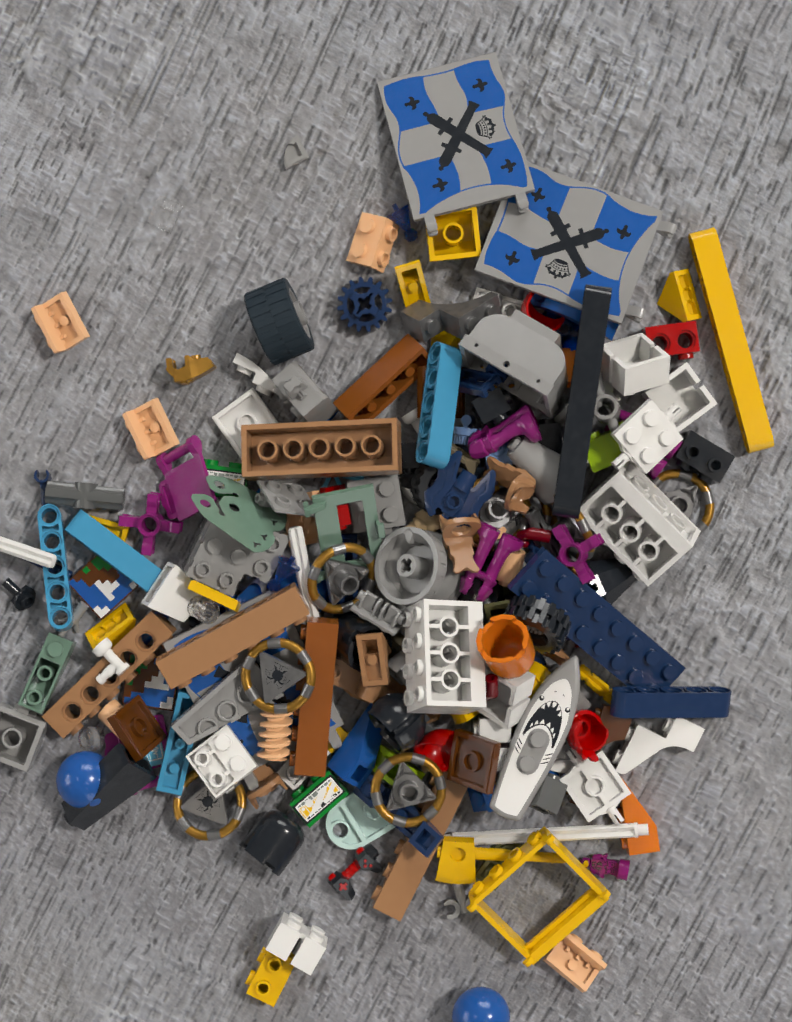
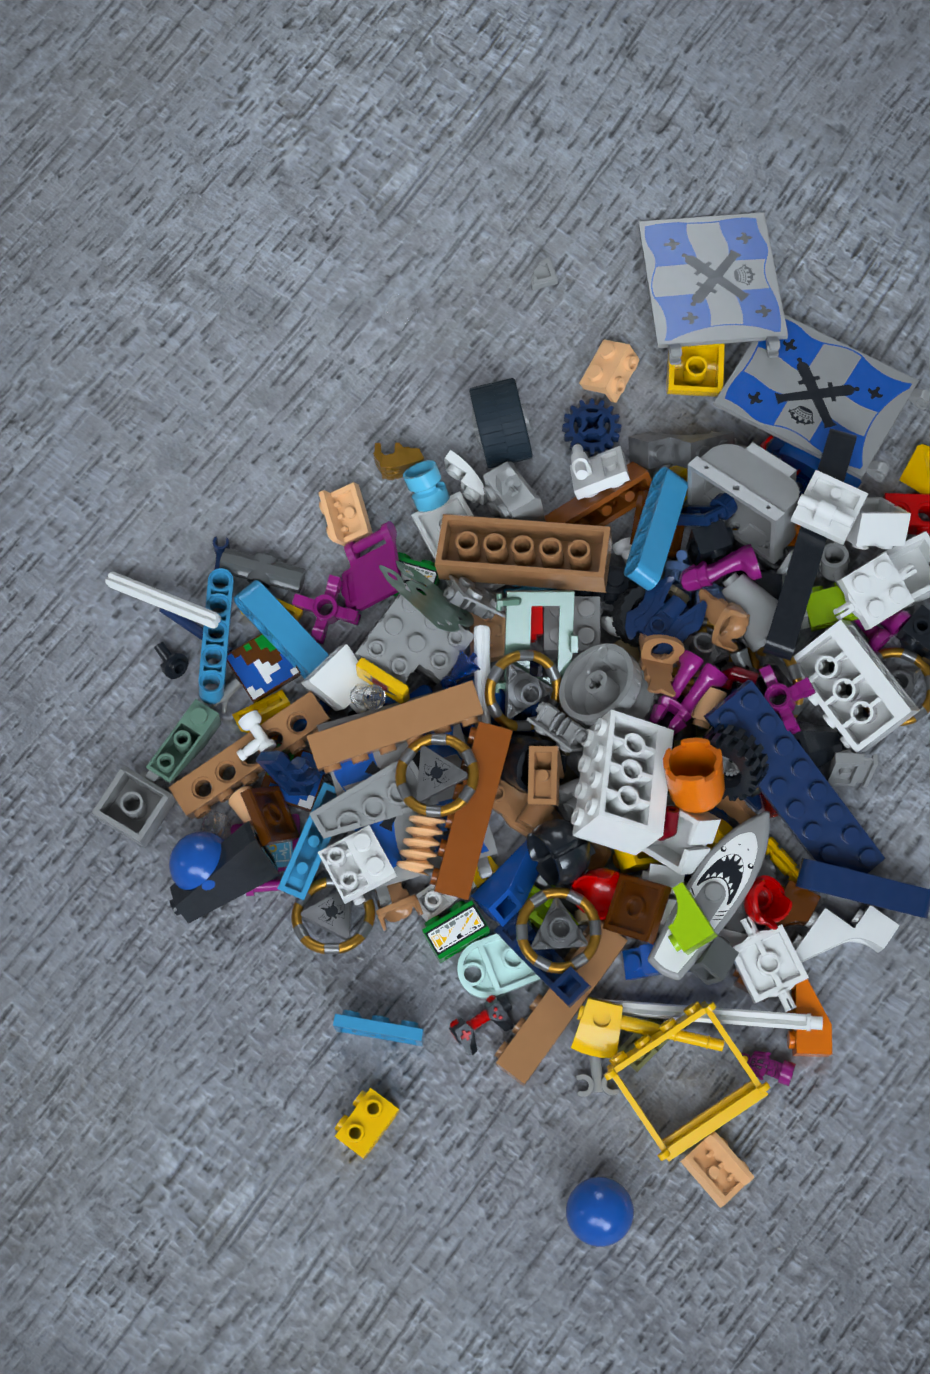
camera: 10 degrees right, 15 degrees down
light nougat bracket [31,291,90,354] -> none
black cylinder [239,810,305,876] -> none
white piece [265,912,328,976] -> none
clear blue piece [386,203,418,242] -> none
yellow slope [394,260,431,308] -> none
none -> dark blue hinge [256,750,320,796]
none -> dark azure plate [333,1010,425,1047]
none -> medium azure wheel [403,460,450,512]
none -> white plate [570,444,630,500]
none -> lime arch [668,882,718,955]
none -> white plate [791,470,868,545]
none -> light grey plate [826,750,878,787]

